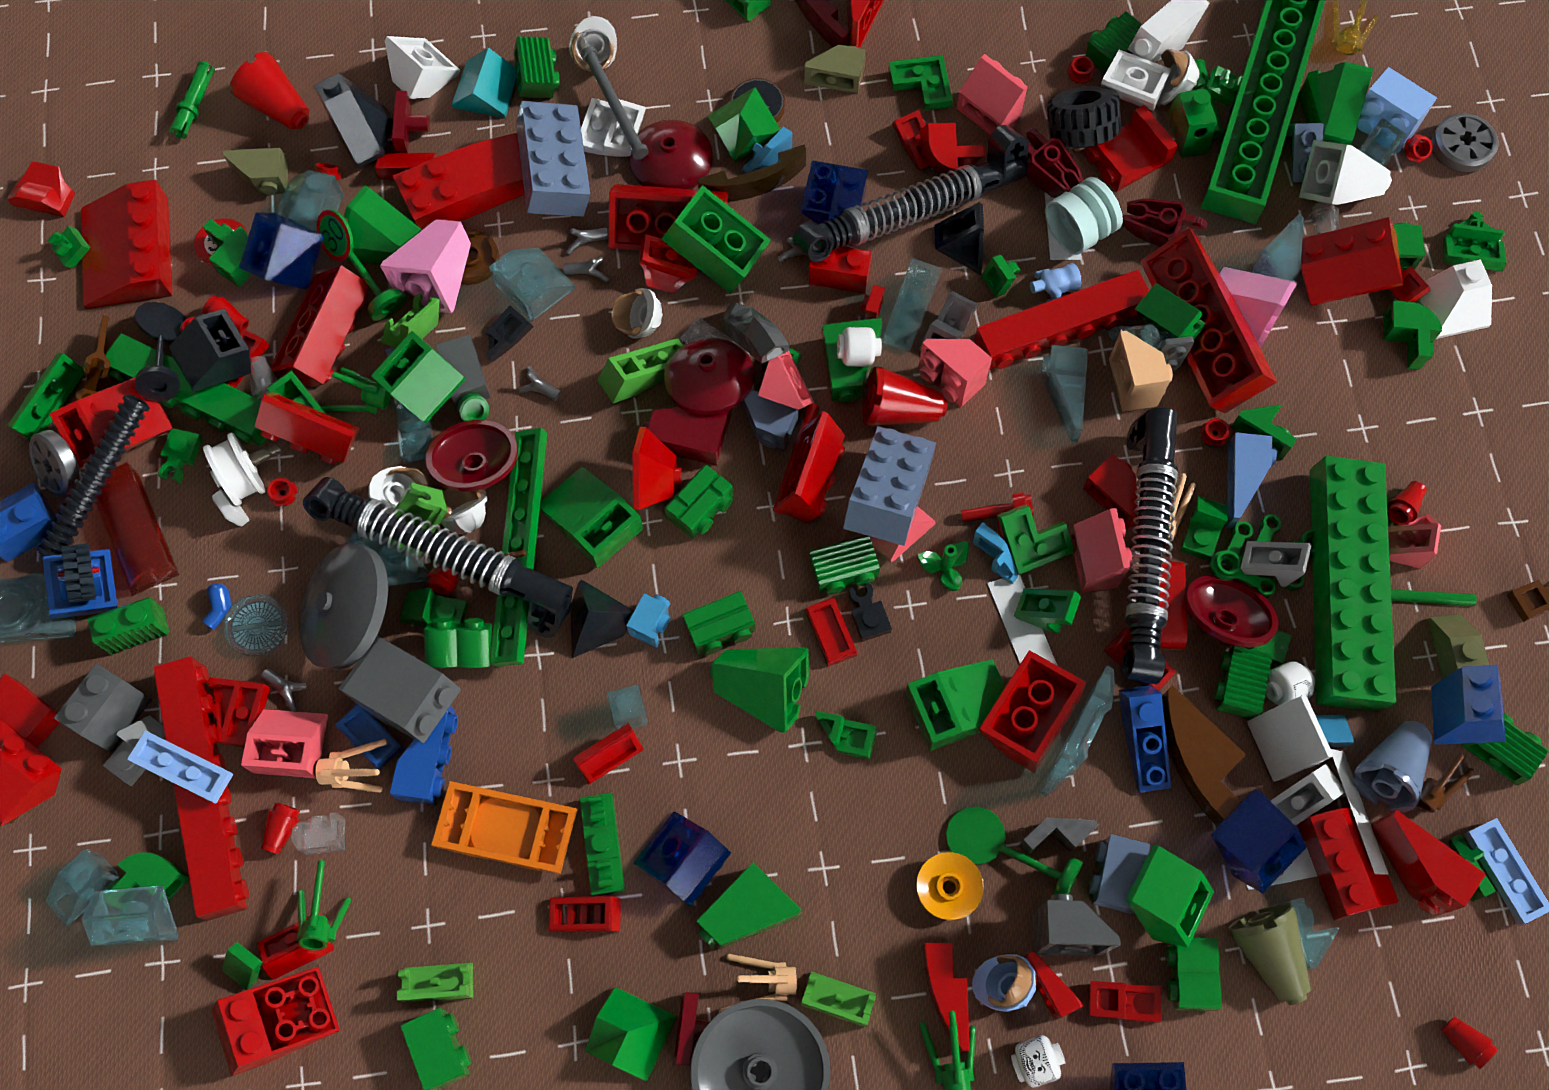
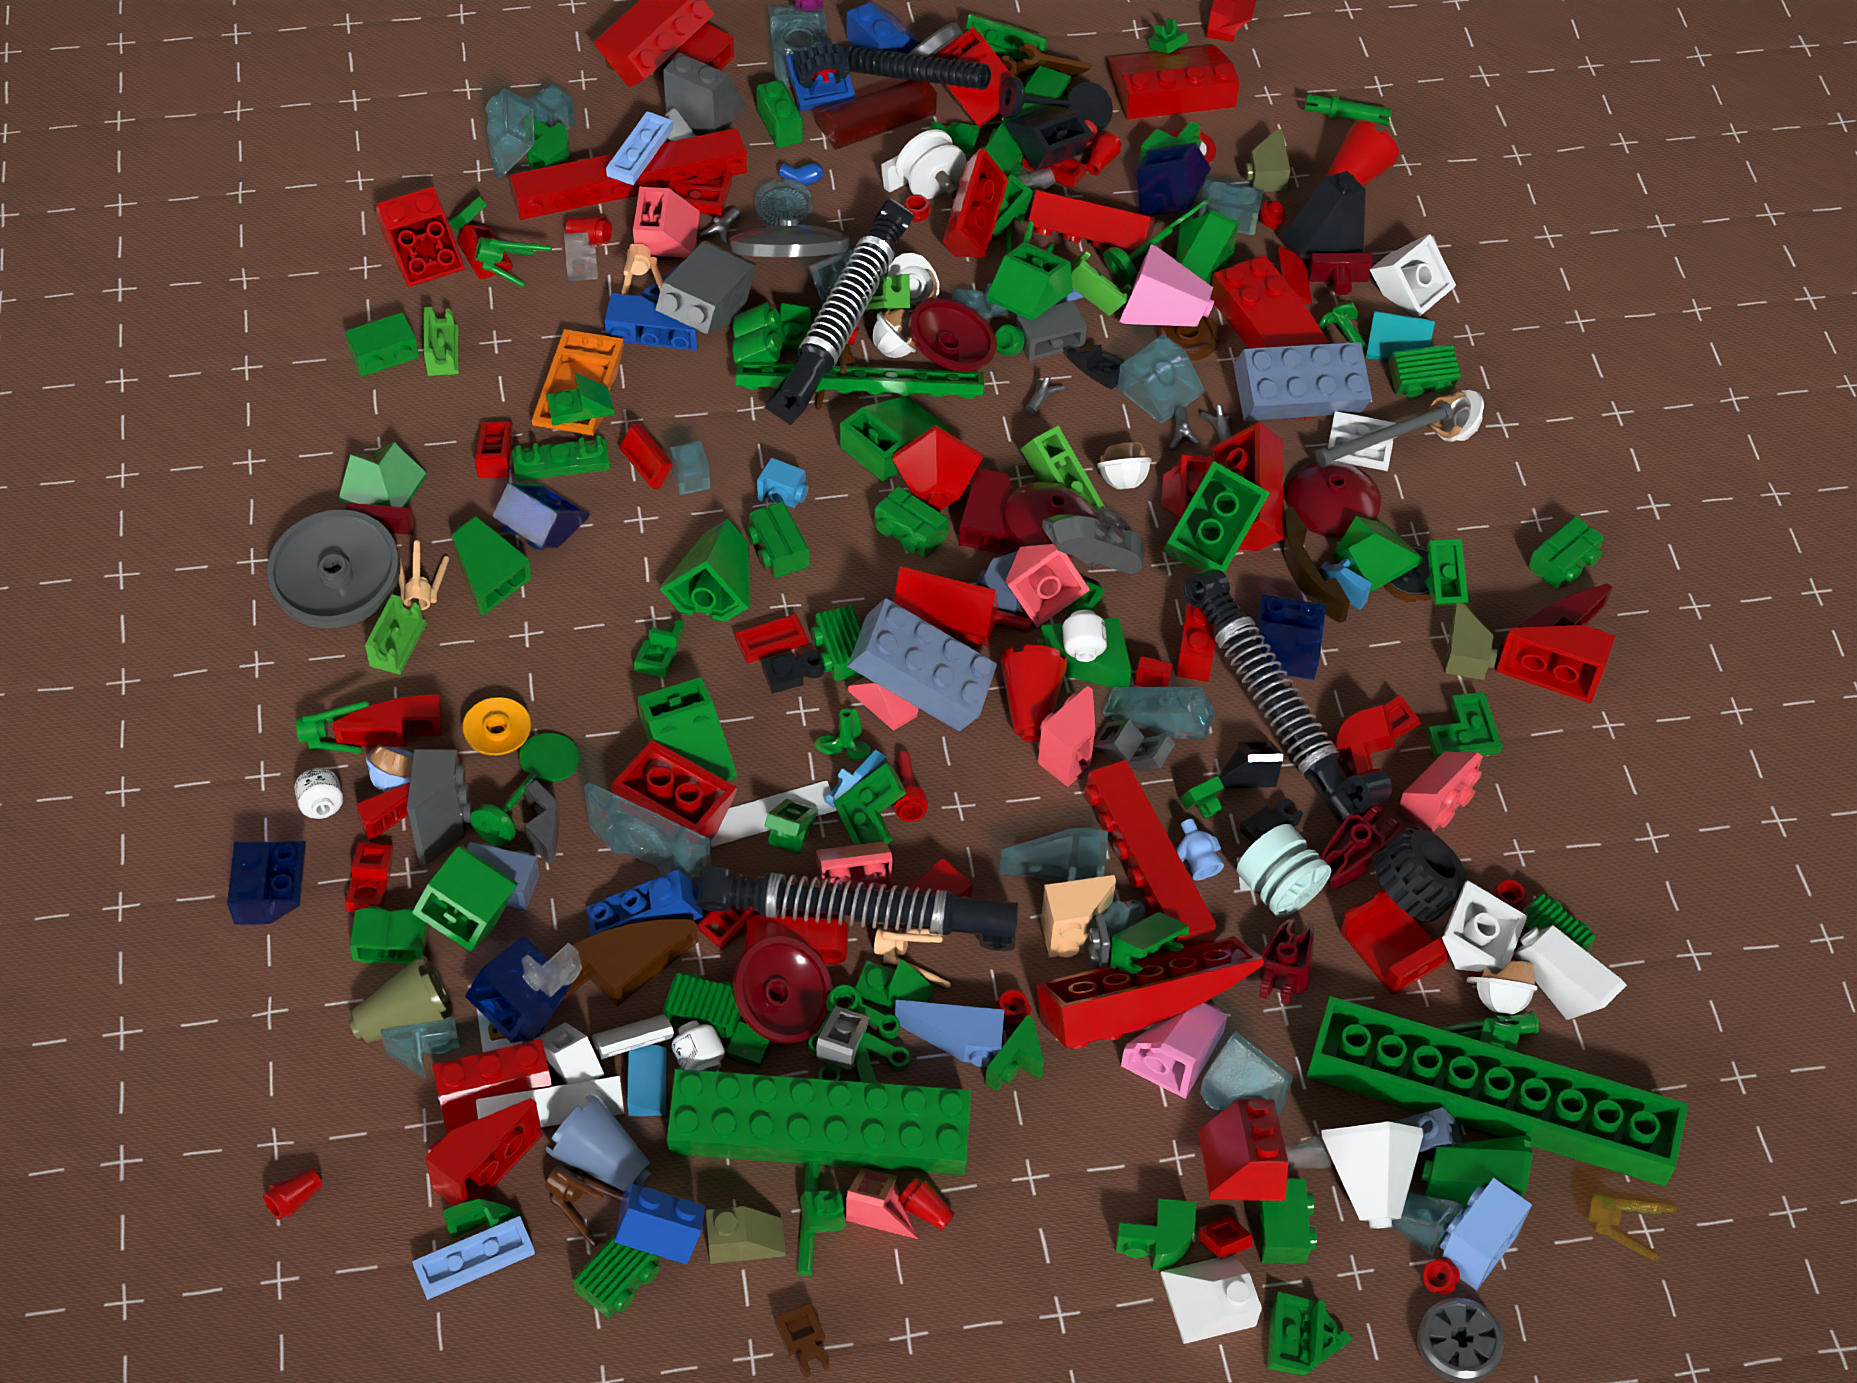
camera: 85 degrees right, 15 degrees down
black slope [570,579,634,658] -> none
green torso [1167,89,1217,158] -> none
none -> clear bracket [522,942,582,997]
none -> green slope [546,373,615,426]
none -> green tile [800,1190,846,1233]
none -> black plate [1240,798,1303,844]
none -> green plant [1318,300,1366,348]
none -> green slope [1425,539,1468,605]

